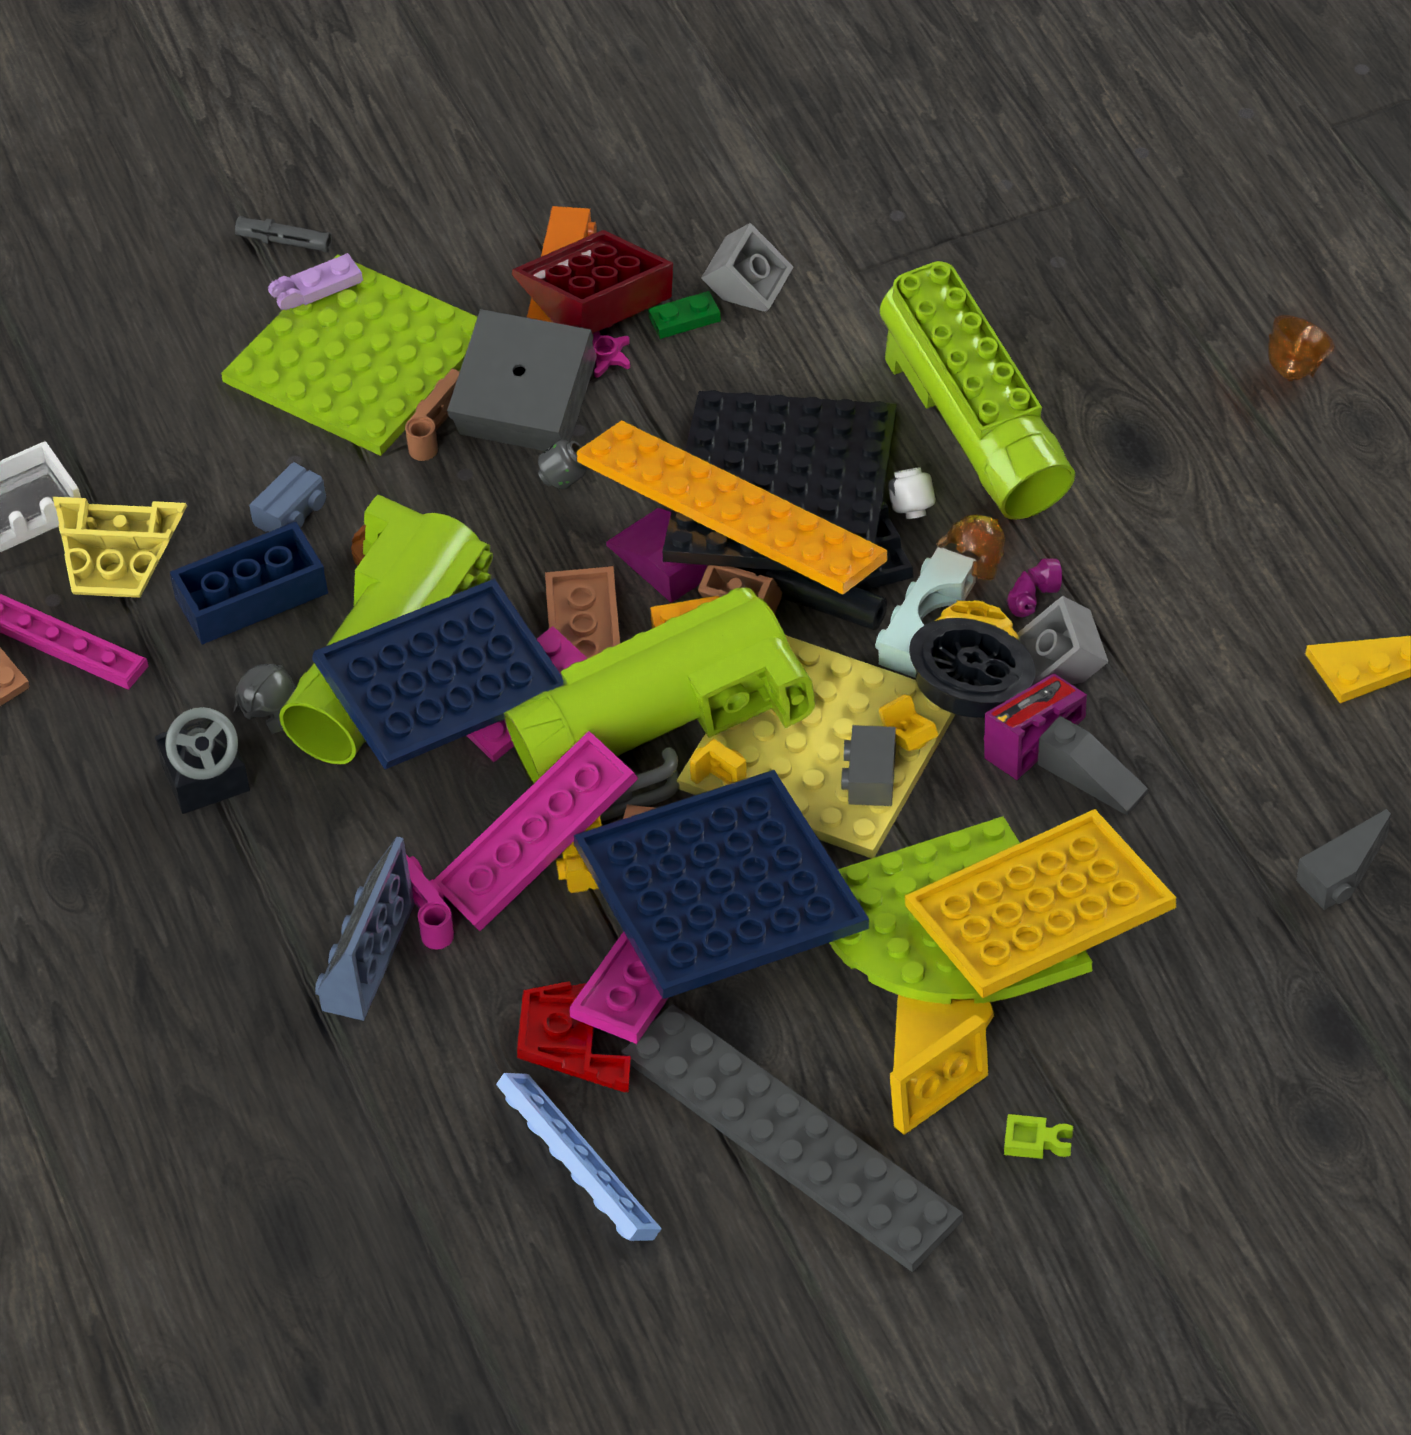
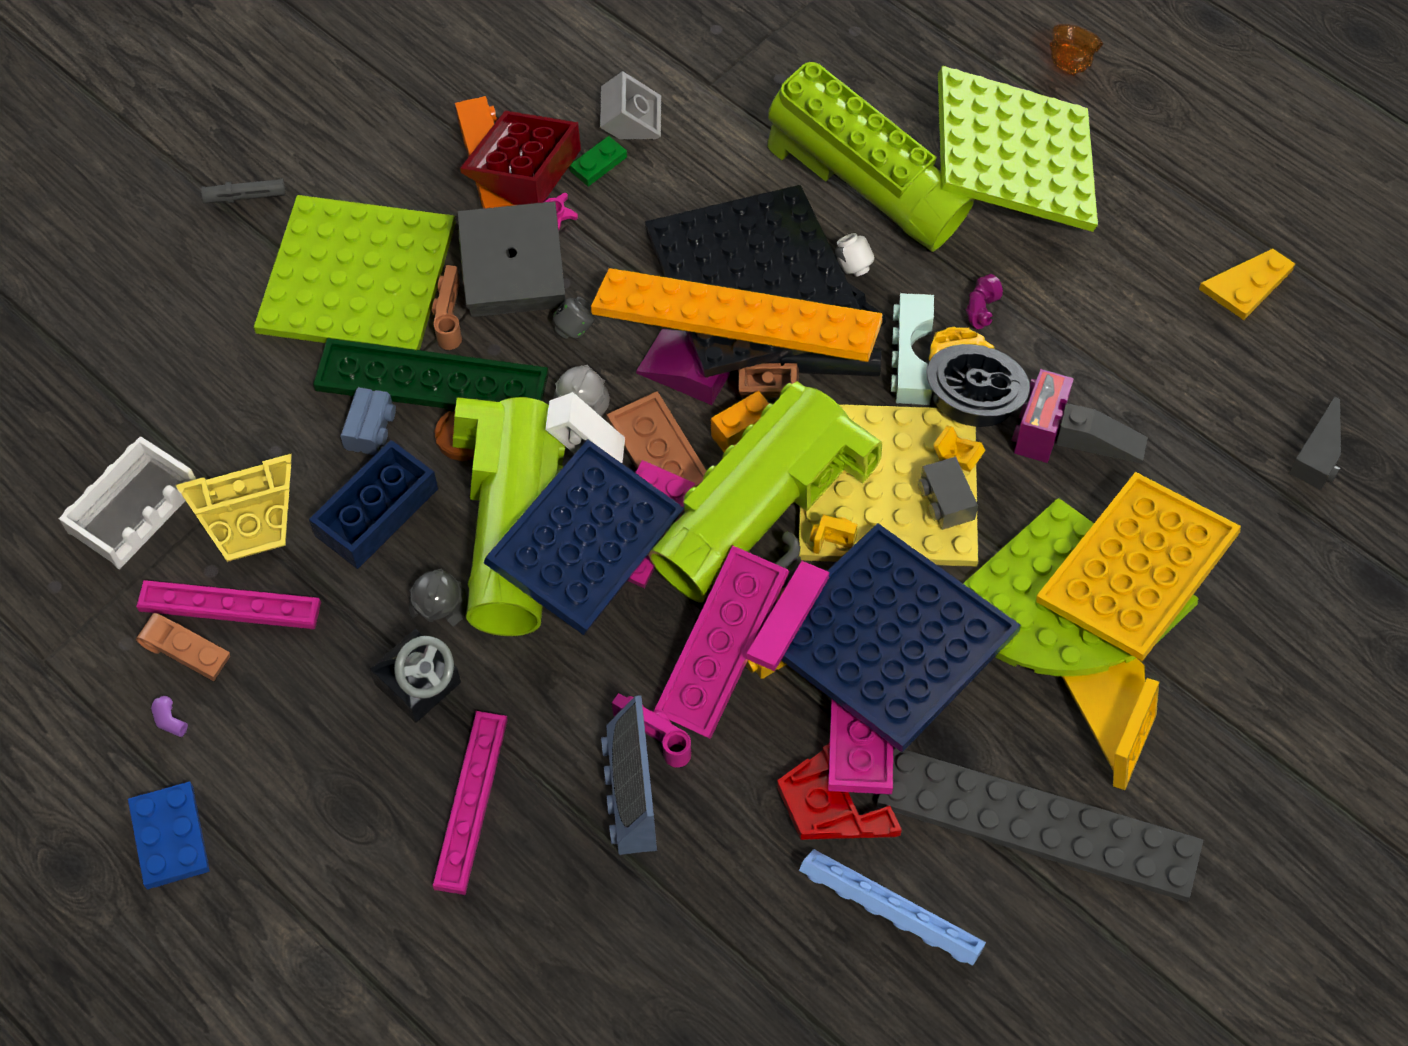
camera: 25 degrees left, 10 degrees up
lavender hinge [268,253,363,310] -> none
clear orange helmet [936,514,1006,580] -> none
lime plate [1004,1114,1073,1159] -> none
light grey slope [1017,596,1108,687] -> none
none -> dark green plate [313,338,549,410]
none -> dark pink tile [433,711,508,895]
none -> white brick [545,392,625,463]
none -> light grey helmet [553,364,610,416]
none -> dark pink tile [746,561,829,671]
none -> plate [938,66,1098,232]

